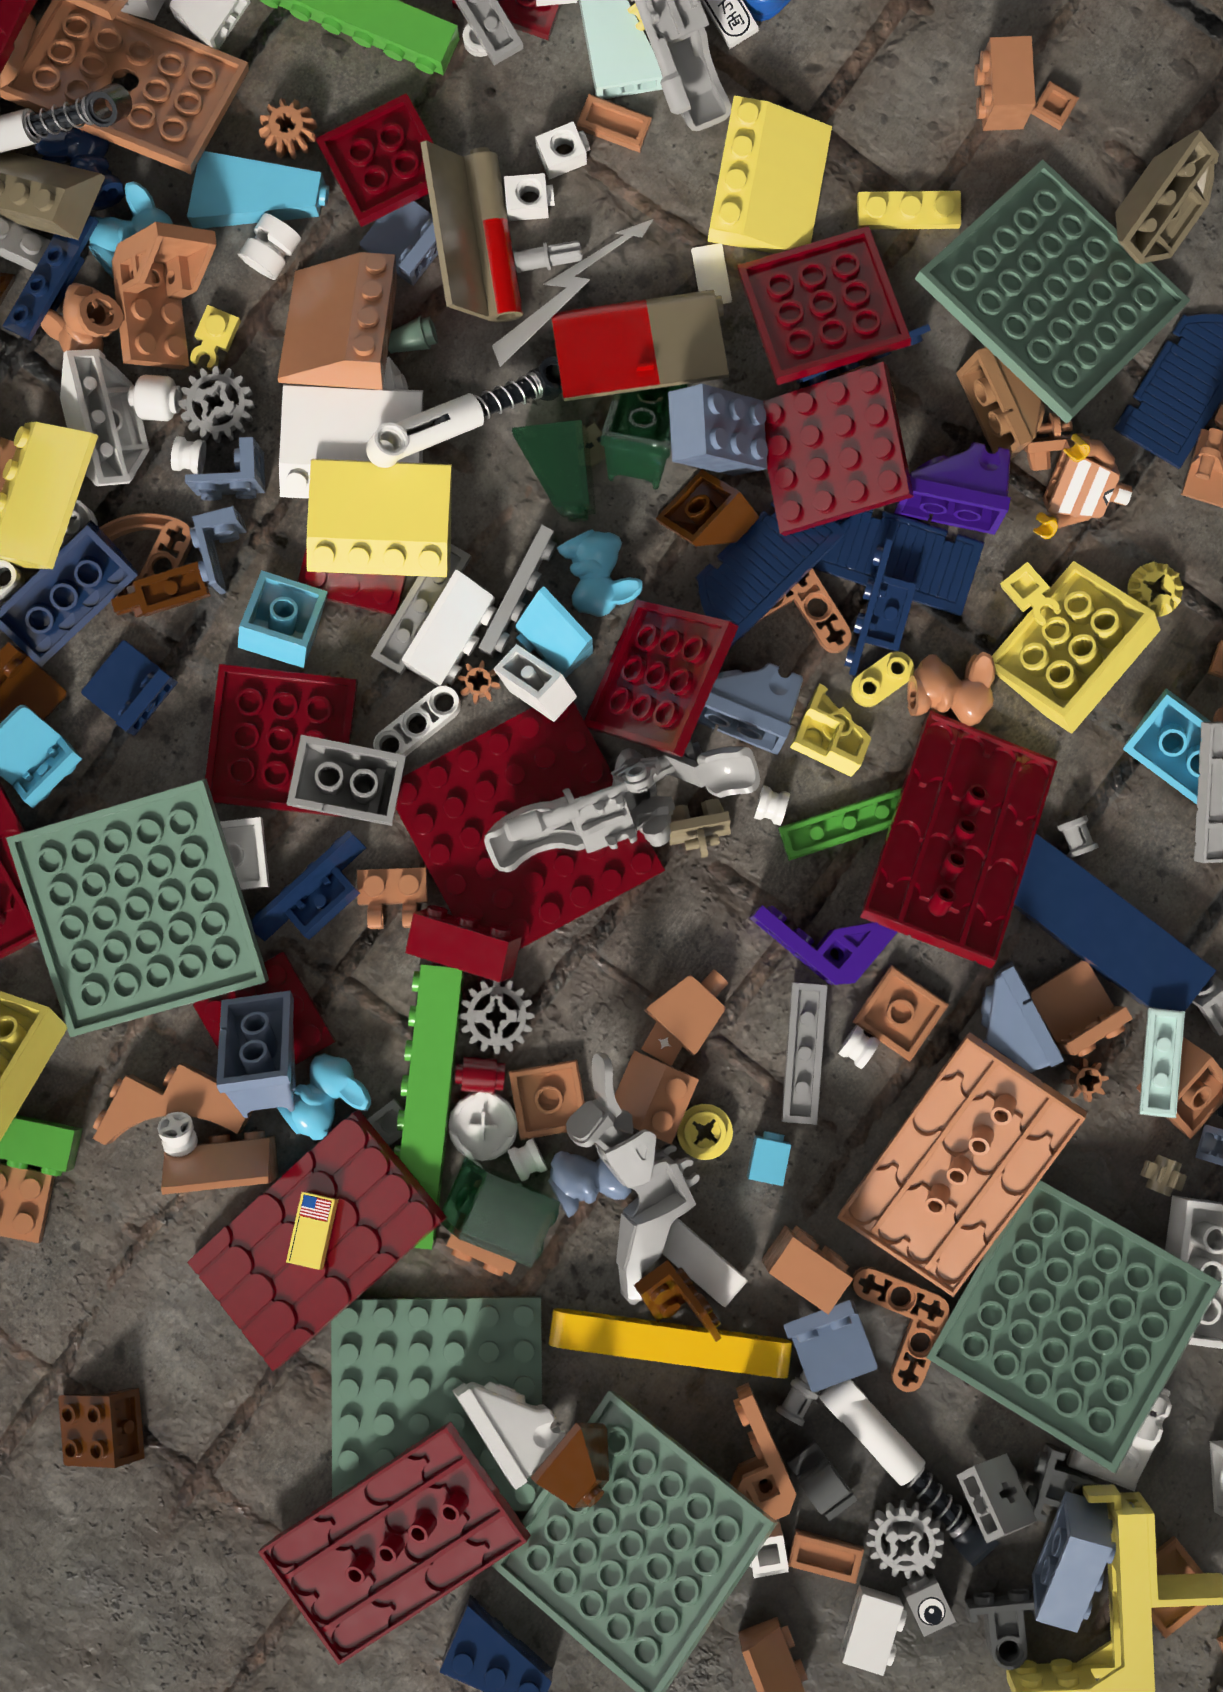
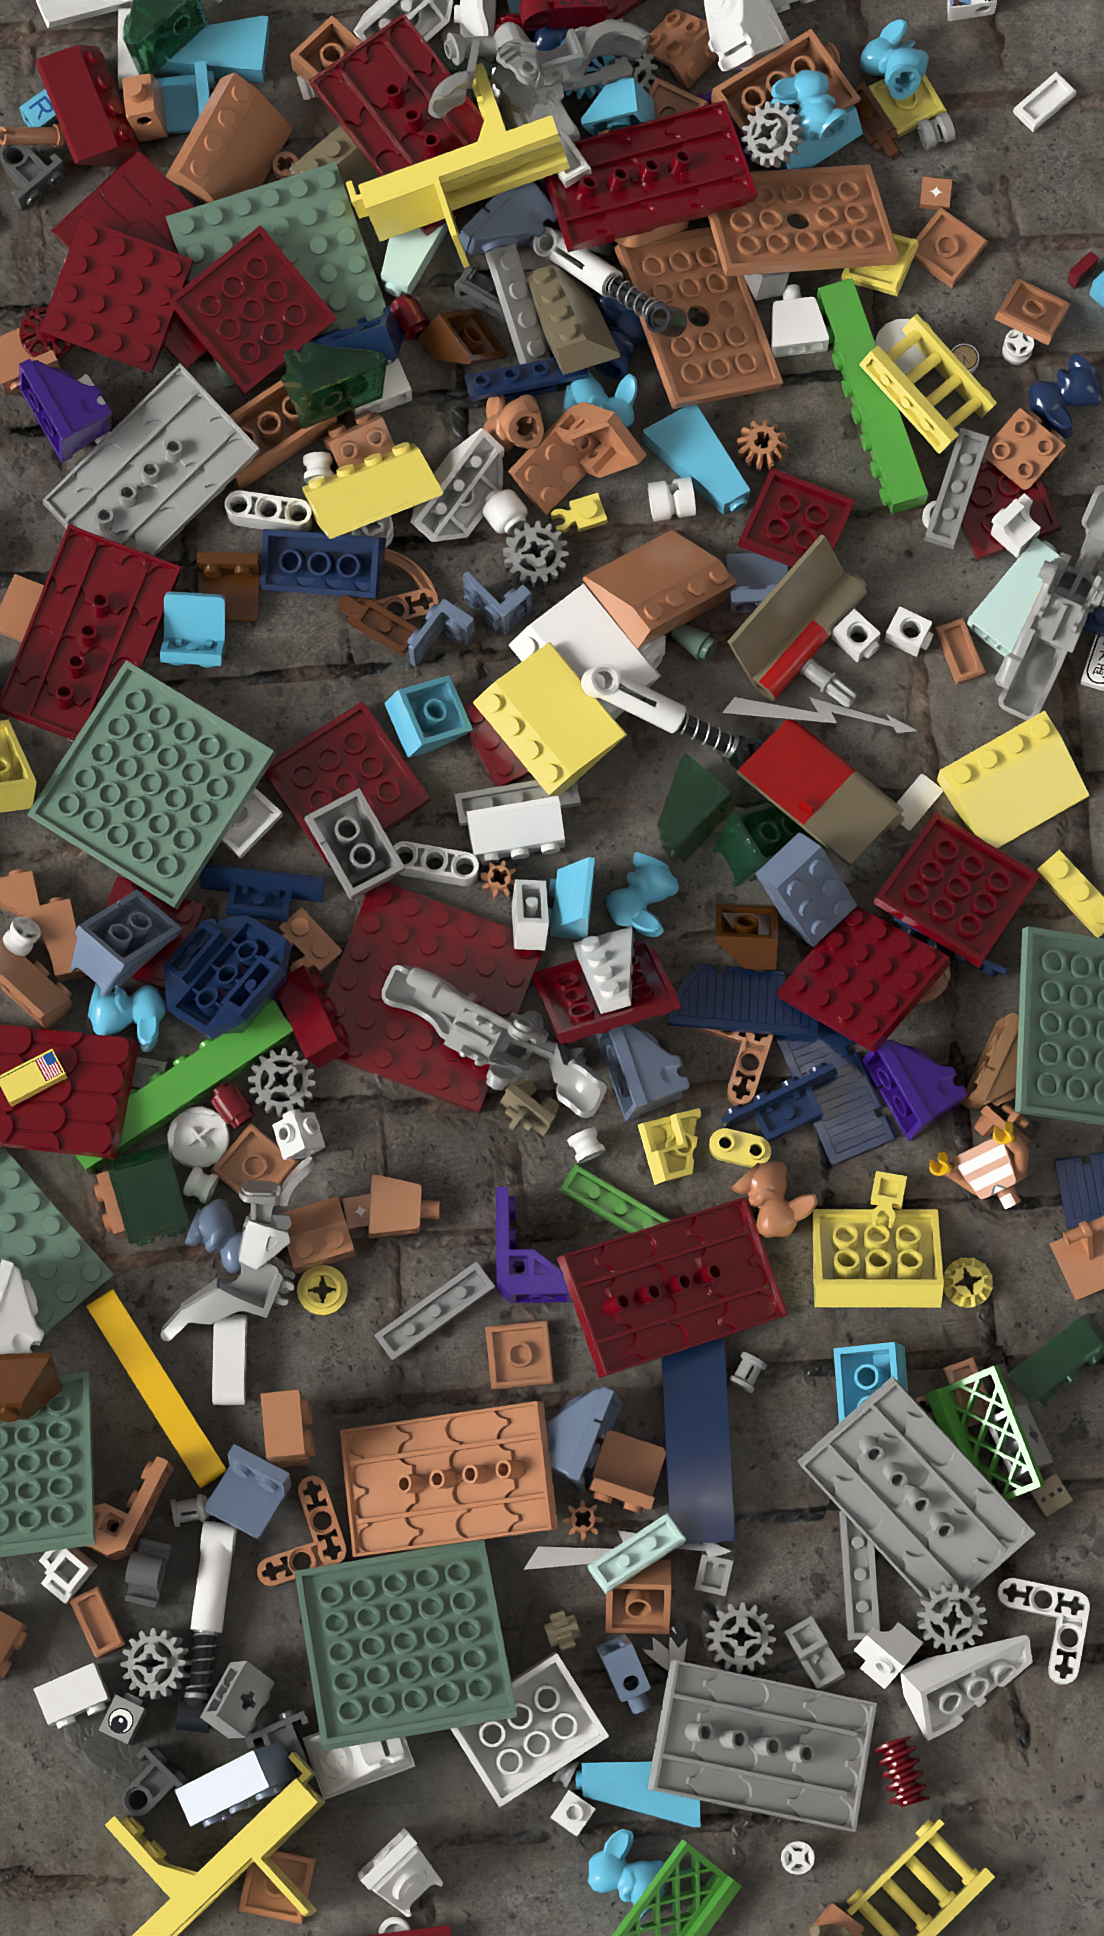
camera: 50 degrees right, 10 degrees down
dark blue bracket [81,640,178,736] -> none
white wheel [171,436,206,474] -> none
light grey plate [478,525,557,658] -> none
reddish brown bracket [633,1260,722,1342] -> none
medium azure brick [747,1131,791,1186] -> none
white wheel [838,1025,880,1069] -> none
none -> dark blue piece [162,915,292,1039]
none -> white brick [272,1109,326,1160]
none -> white sticker [524,1530,732,1570]
none -> white wing [573,927,635,1014]

